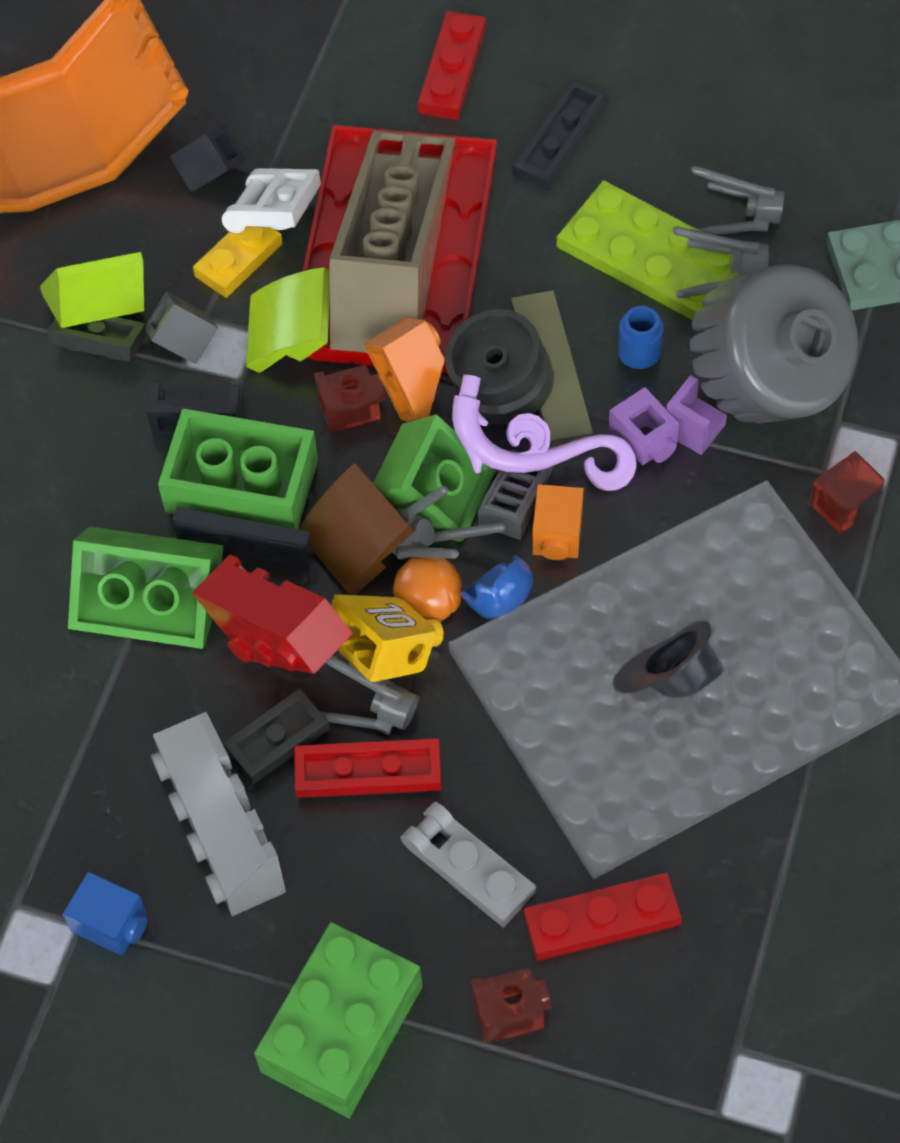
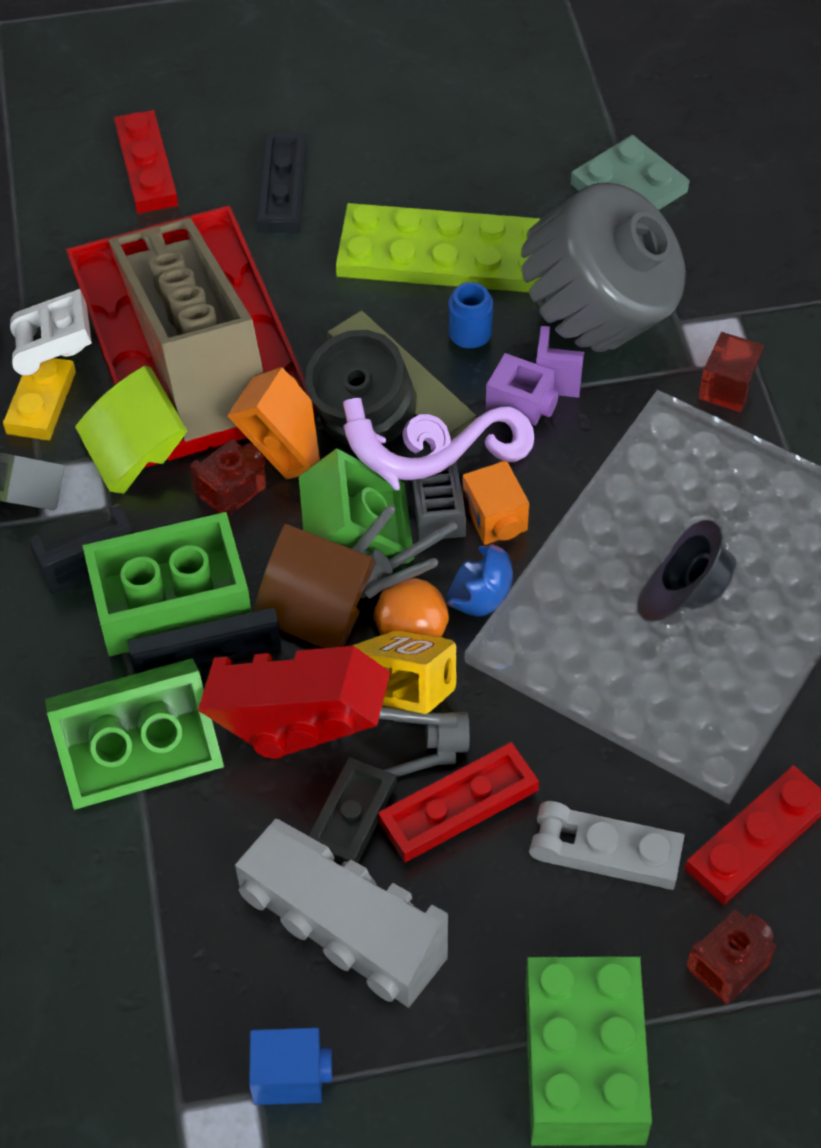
camera: 30 degrees left, 5 degrees down
dark grey plant [673,227,769,298] -> none
dark grey plant [691,166,784,235] -> none

